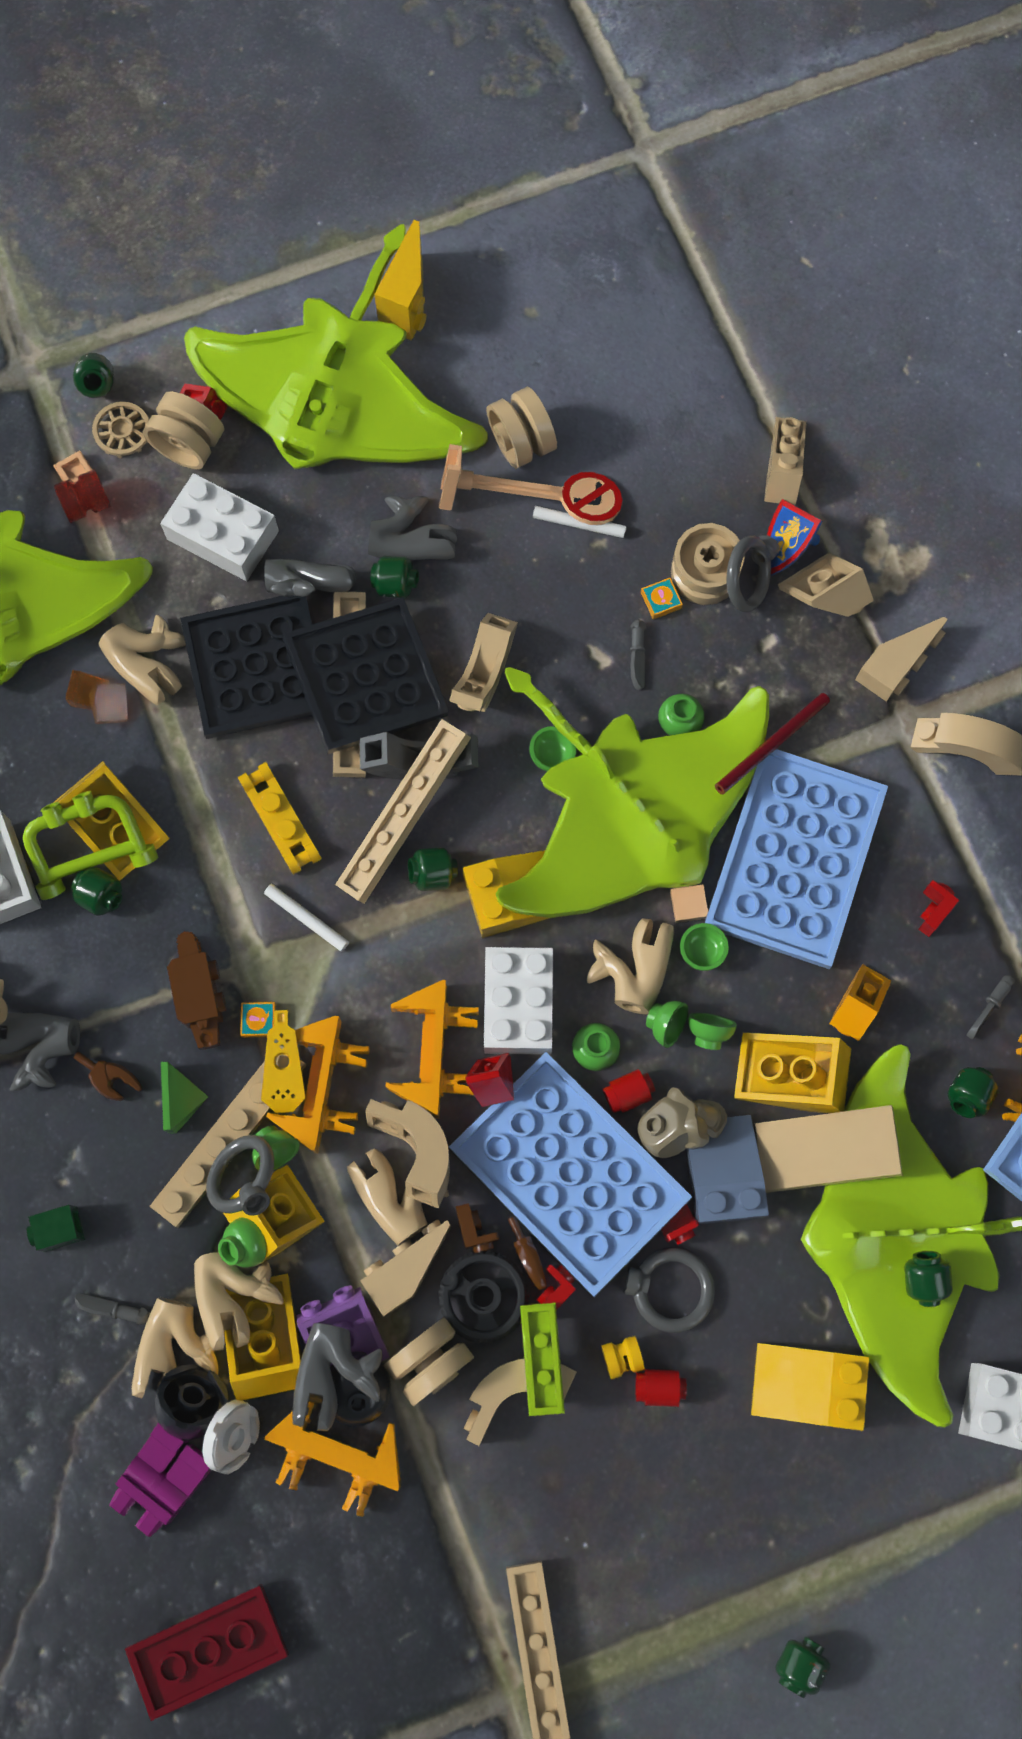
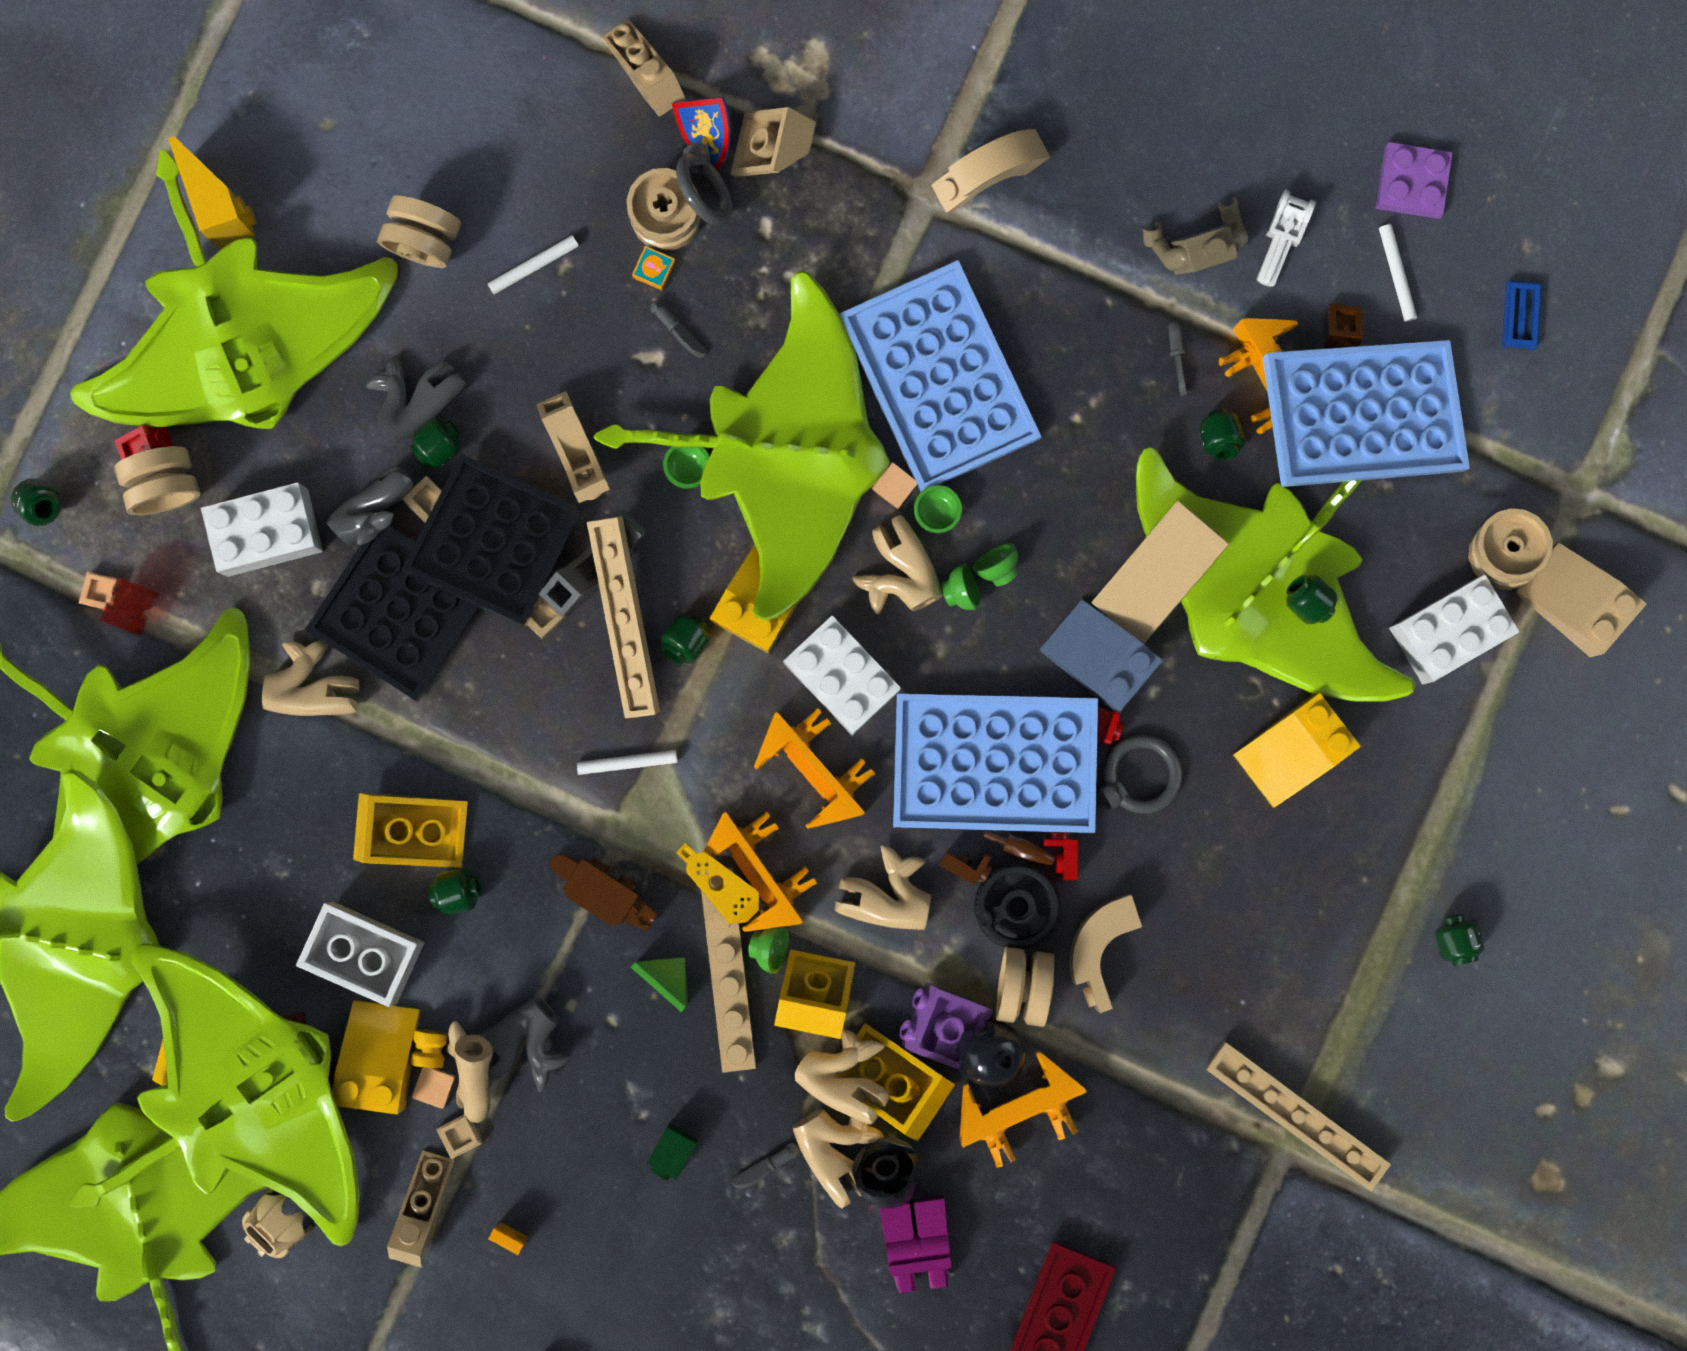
camera: 45 degrees left, 10 degrees up
lime bar [23,791,158,900] -> none
clear orange slope [66,670,109,712] -> none
reddish brown hand [74,1051,143,1101] -> none
slope [89,683,128,724] -> none
tan wheel [92,402,149,458] -> none
white tile [202,1399,260,1474] -> none
dark grey piece [206,1135,274,1216] -> none
bright green piece [218,1217,267,1268] -> none
yellow plate [237,762,322,875] -> none
tile [240,1002,276,1038] -> none
dark grey piece [292,1323,382,1431] -> none
tan slope [360,1220,451,1317] -> none
tan arch [365,1099,450,1208] -> none
light nougat piece [439,444,623,525] -> none
red slope [465,1053,514,1107] -> none
lime tile [520,1303,565,1416] -> none
bright green piece [572,1023,620,1071] -> none
yellow wheel [601,1336,645,1380] -> none
red brick [603,1069,656,1113] -> none
red brick [635,1369,687,1407] -> none
dark tan head [638,1087,727,1158] -> none
bright green piece [658,694,704,736] -> none
dark red piece [715,693,830,795] -> none
yellow slope [734,1032,851,1113] -> none
light orange slope [829,964,891,1041] -> none
tan slope [855,617,948,702] -> none
red bracket [919,880,959,937] -> none

